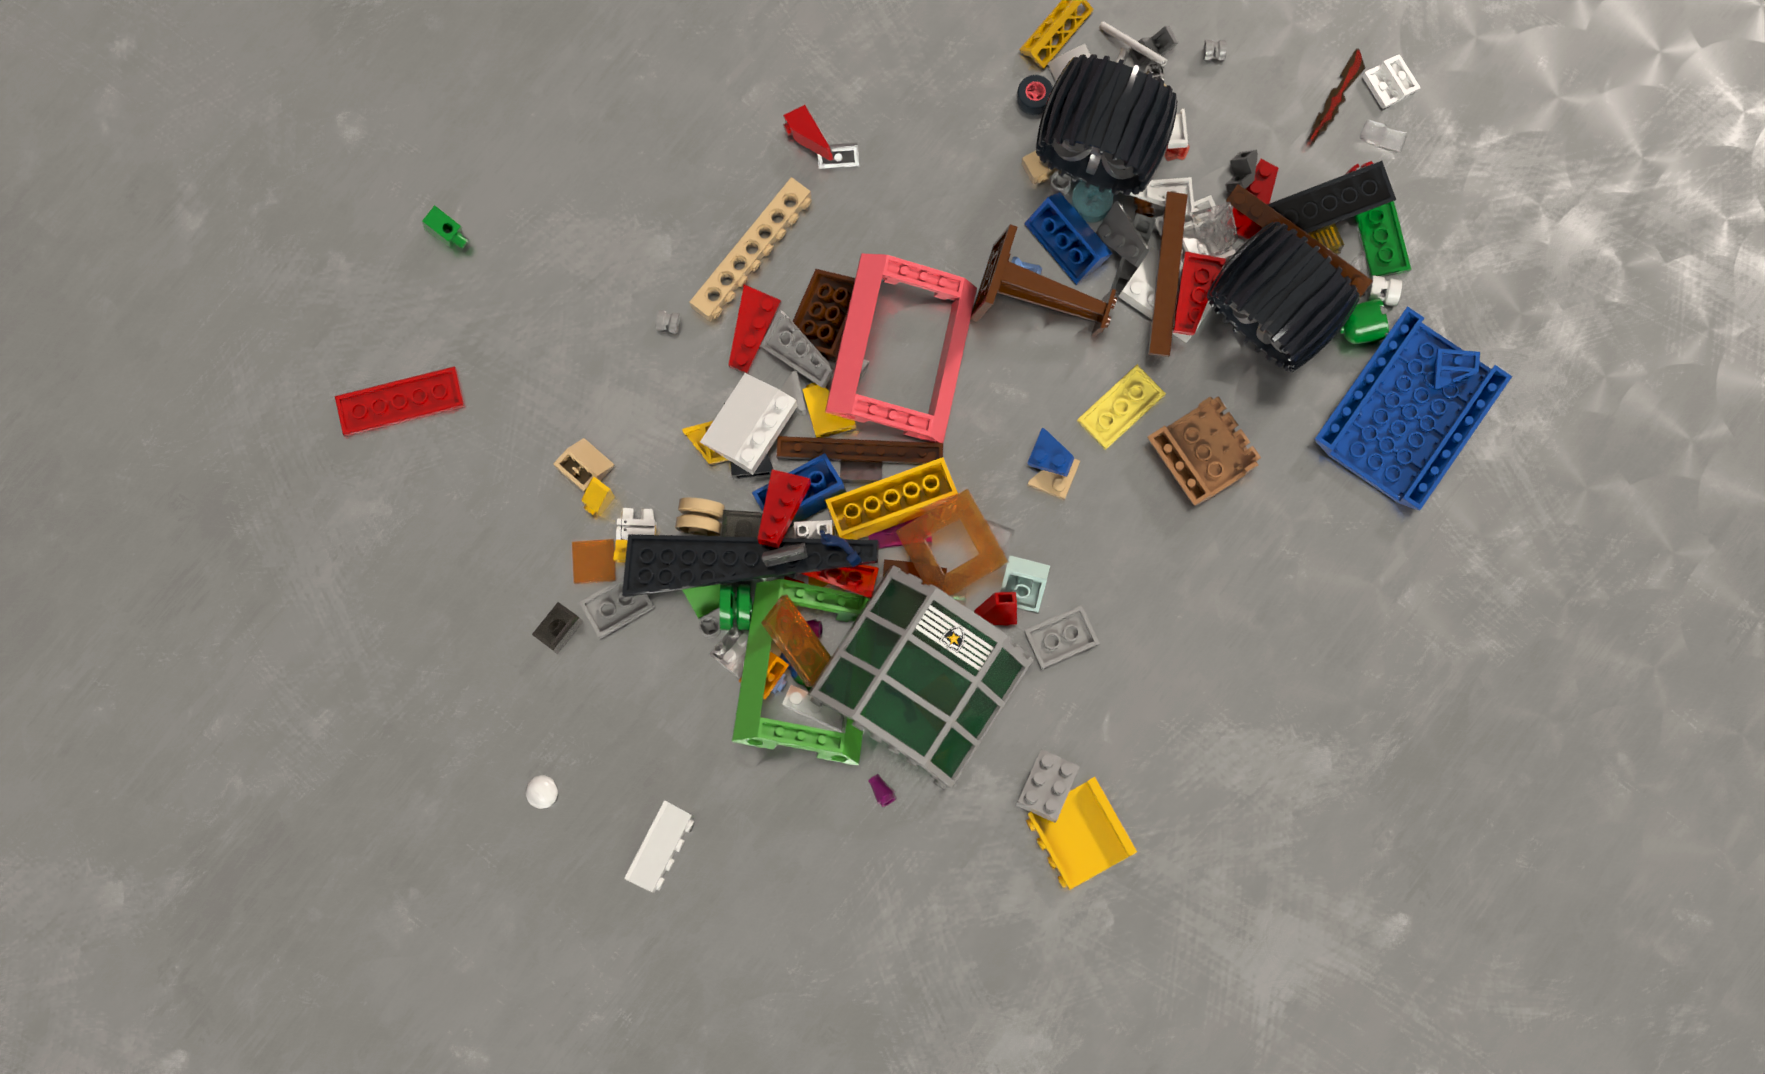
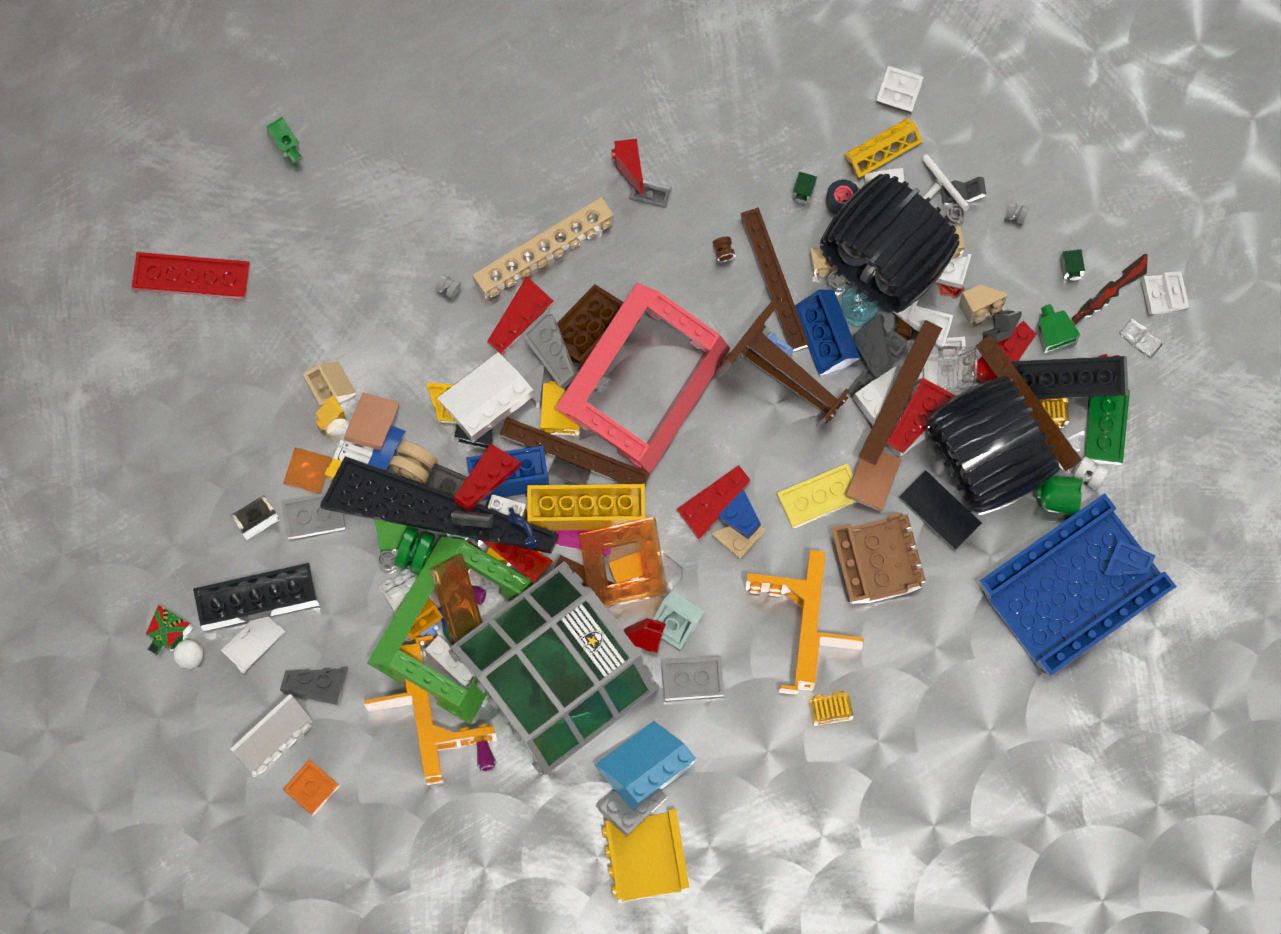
camera: 15 degrees right, 5 degrees down
none -> torso [146,605,193,656]
none -> black brick [193,563,319,631]
none -> white door [221,617,286,674]
none -> dark grey wing [280,666,348,705]
none -> orange tile [283,760,339,816]
none -> nougat tile [344,392,400,450]
none -> light orange piece [364,635,497,784]
none -> blue slope [368,426,406,472]
none -> dark azure slope [595,721,697,811]
none -> light orange brick [609,550,654,589]
none -> red wing [676,465,750,541]
none -> reddish brown wheel [713,236,735,261]
none -> reddish brown plate [740,207,809,351]
none -> light orange piece [746,550,864,695]
none -> dark green brick [792,171,817,204]
none -> clear yellow brick [809,691,854,726]
none -> nougat tile [845,451,902,512]
none -> black tile [899,470,982,551]
none -> tan slope [959,284,1007,324]
none -> green torso [1037,304,1080,353]
none -> dark green brick [1060,249,1085,280]

